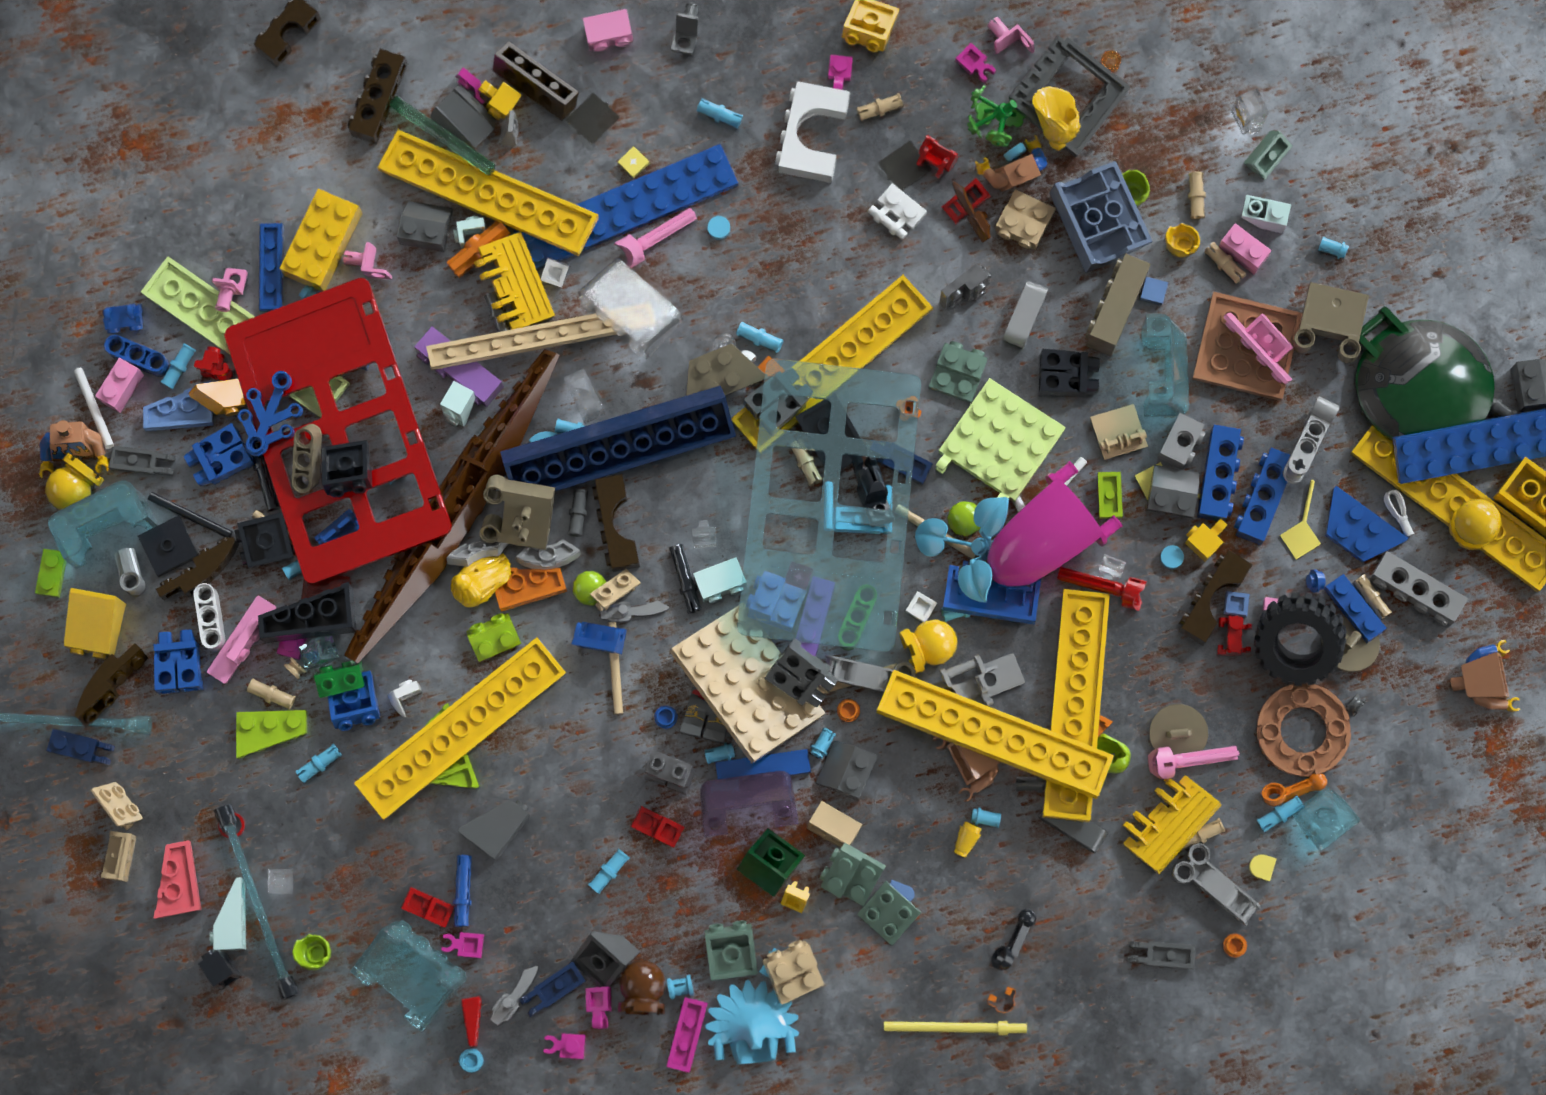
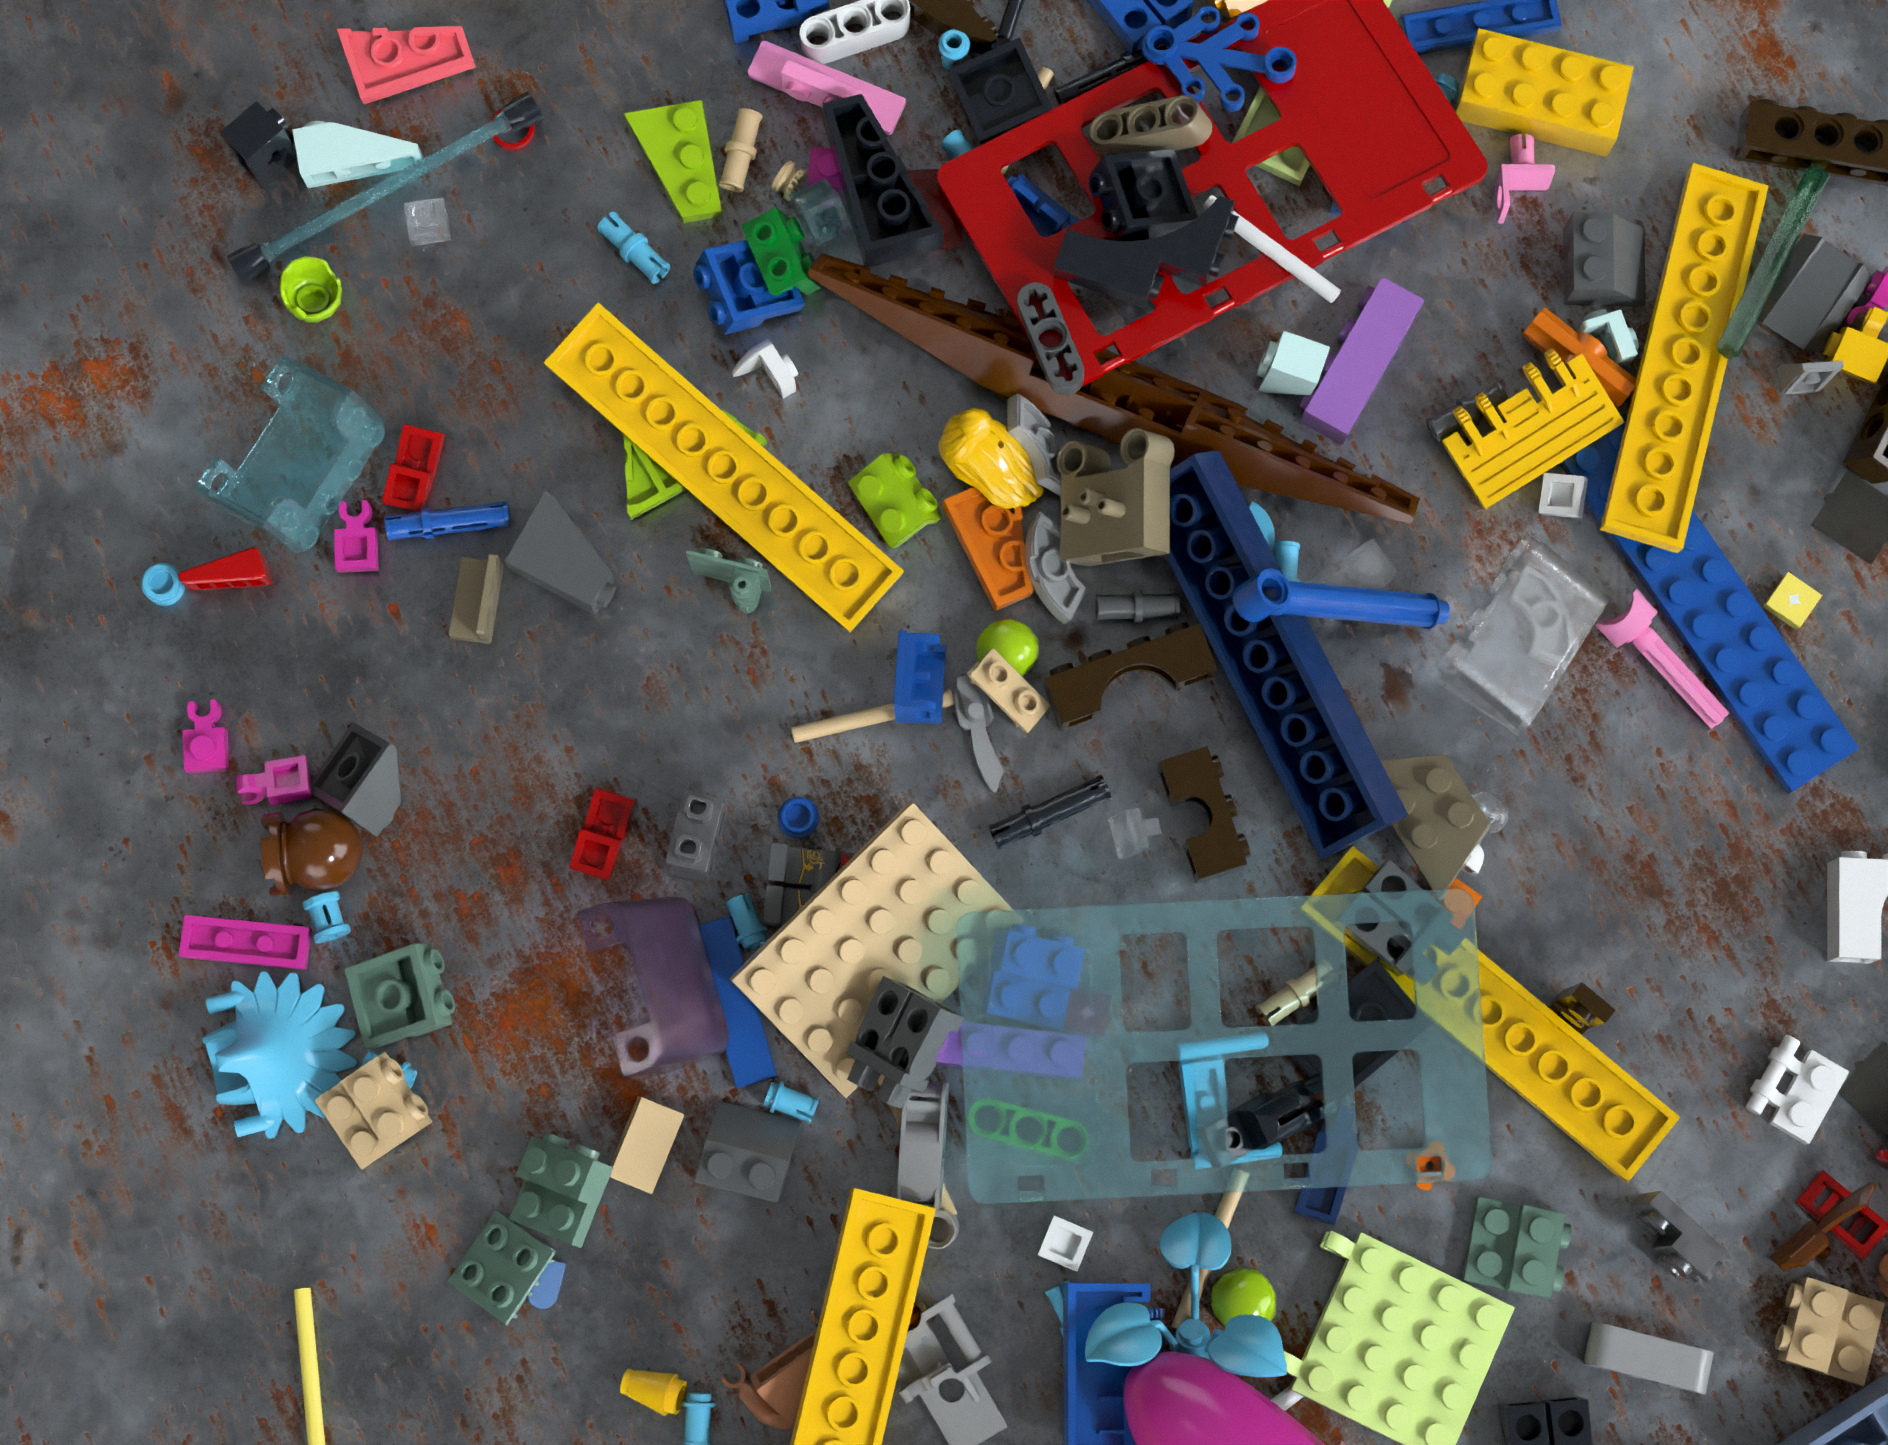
camera: 75 degrees right, 0 degrees up
tan plate [426,303,655,370] -> none
light grey piece [490,966,538,1026] -> none
dark blue hinge [519,962,586,1017] -> none
medium azure pin [588,848,630,894] -> none
light aqua brick [693,557,747,604] -> none
medium azure tile [708,216,730,240] -> none
medium azure pin [736,322,783,353] -> none
dark green slope [736,828,806,897] -> none
yellow tile [780,881,810,914] -> none
orange plate [837,699,860,722] -> none
yellow tile [899,619,957,674] -> none
none -> dark tan panel [448,554,504,644]
none -> sand green hinge [686,548,772,613]
none -> medium azure pin [938,29,970,70]
none -> dark grey beam [1017,282,1084,395]
none -> black arch [1054,196,1239,309]
none -> dark brown arch [1157,746,1251,884]
none -> white bar [1203,195,1341,303]
none -> blue piece [1233,568,1450,629]
none -> dark brown plate [1548,982,1616,1035]

